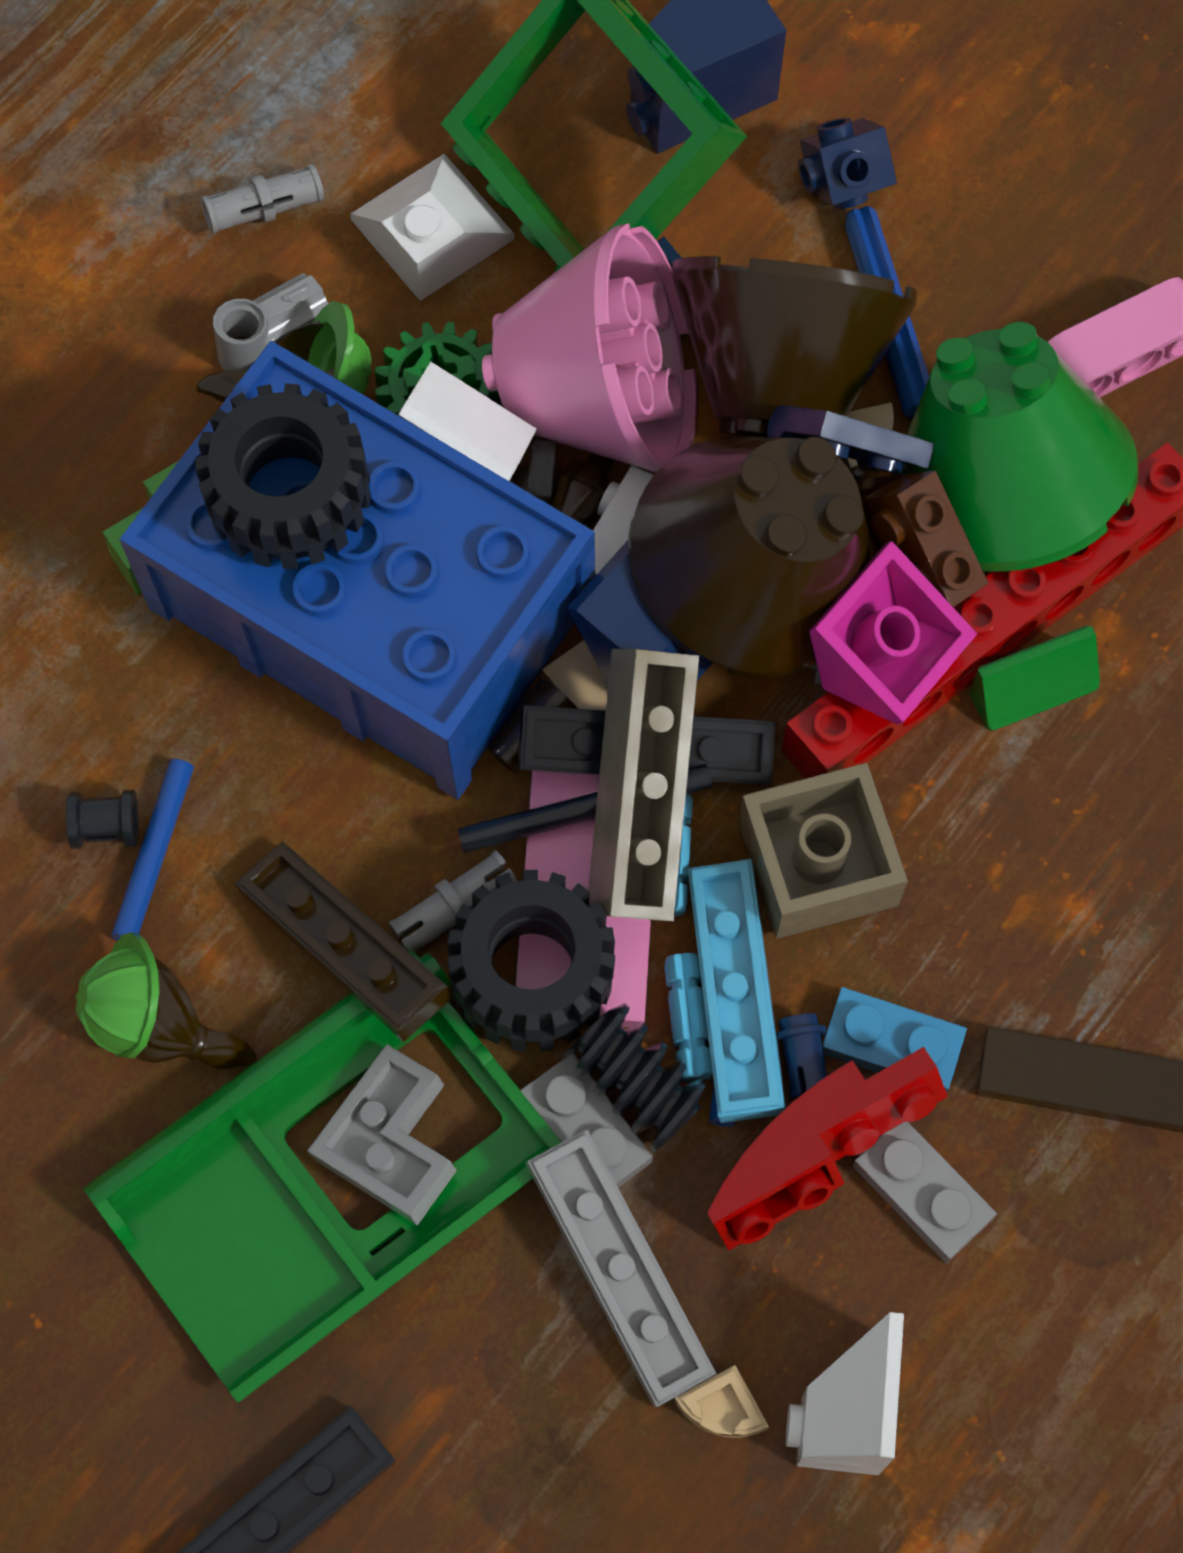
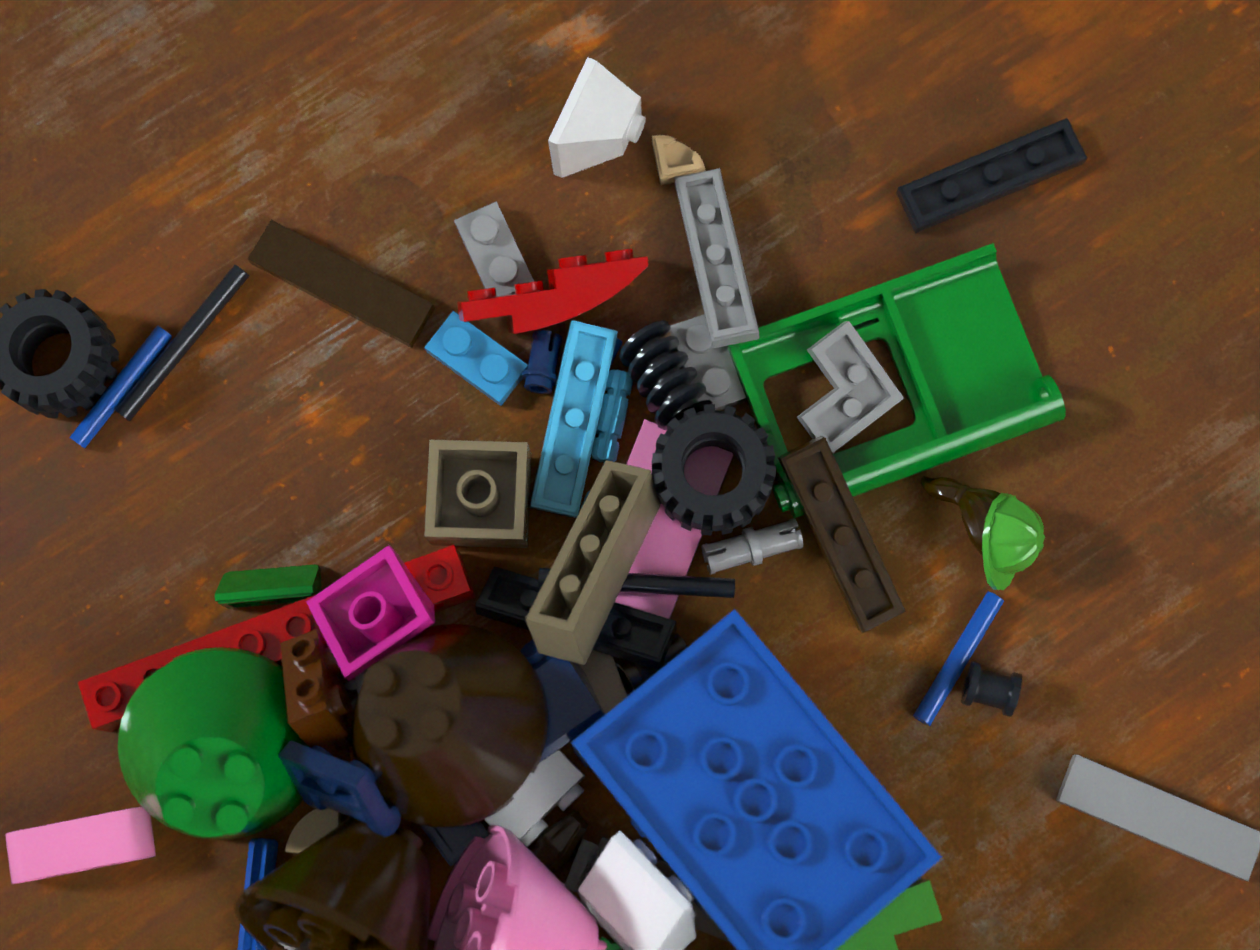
camera: 155 degrees left, 10 degrees up
black tyre [195,383,371,569] -> none

